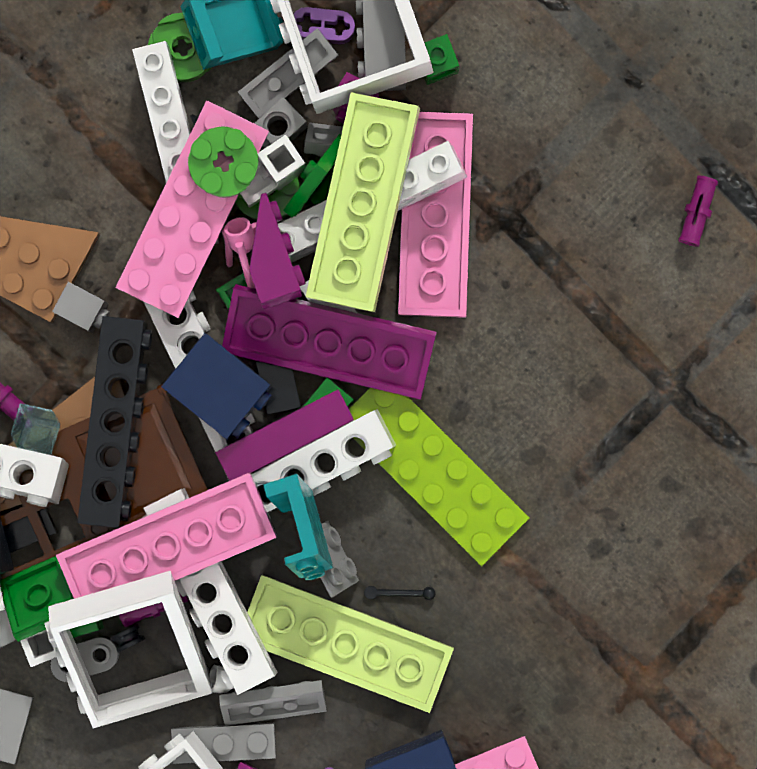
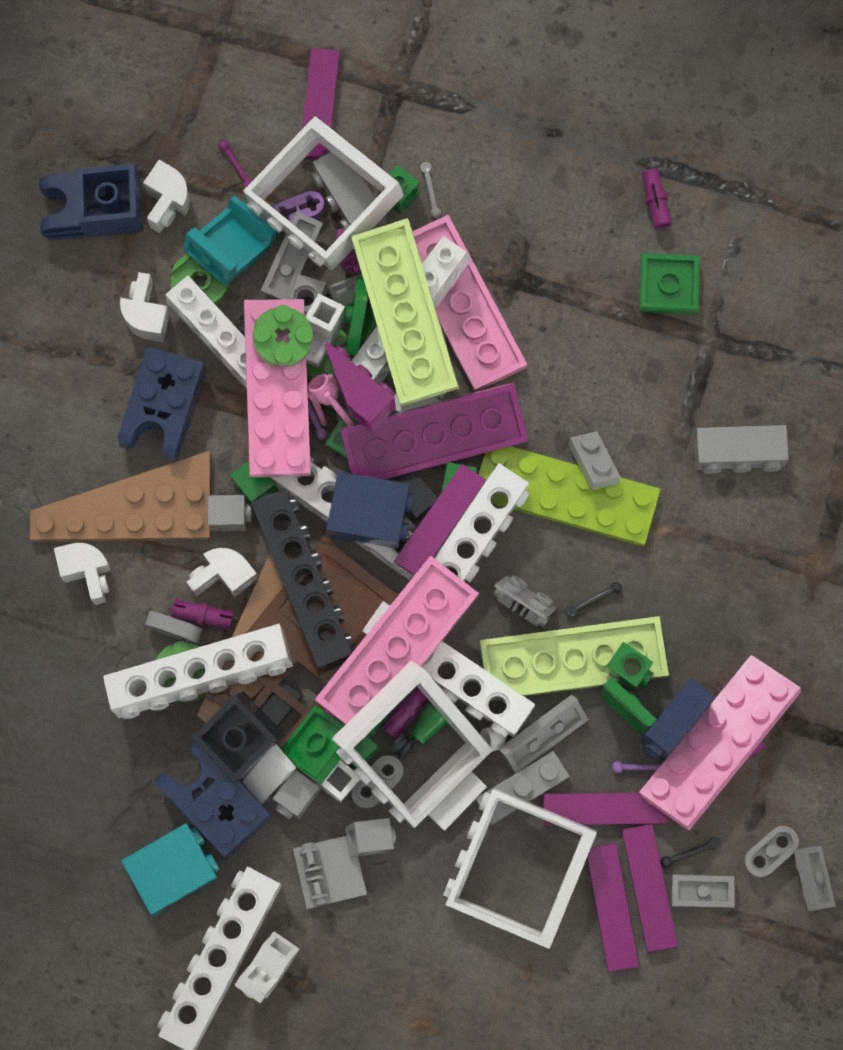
camera: 35 degrees left, 10 degrees down
clear light blue panel [11,403,61,455] -> none
teal panel [263,474,333,580] -> none
none -> dark blue brick [118,347,207,462]
none -> white brick [120,272,170,342]
none -> white brick [187,548,258,597]
none -> green brick [230,460,277,508]
none -> medium lavender hinge [308,399,327,440]
none -> light grey brick [345,818,396,857]
none -> green cone [411,702,448,744]
none -> light grey hinge [420,162,441,219]
none -> white tile [428,771,487,832]
none -> light grey plate [568,431,620,490]
none -> green plate [600,677,657,735]
none -> green brick [604,642,654,691]
none -> green plate [639,253,700,314]
none -> light grey brick [694,425,789,474]

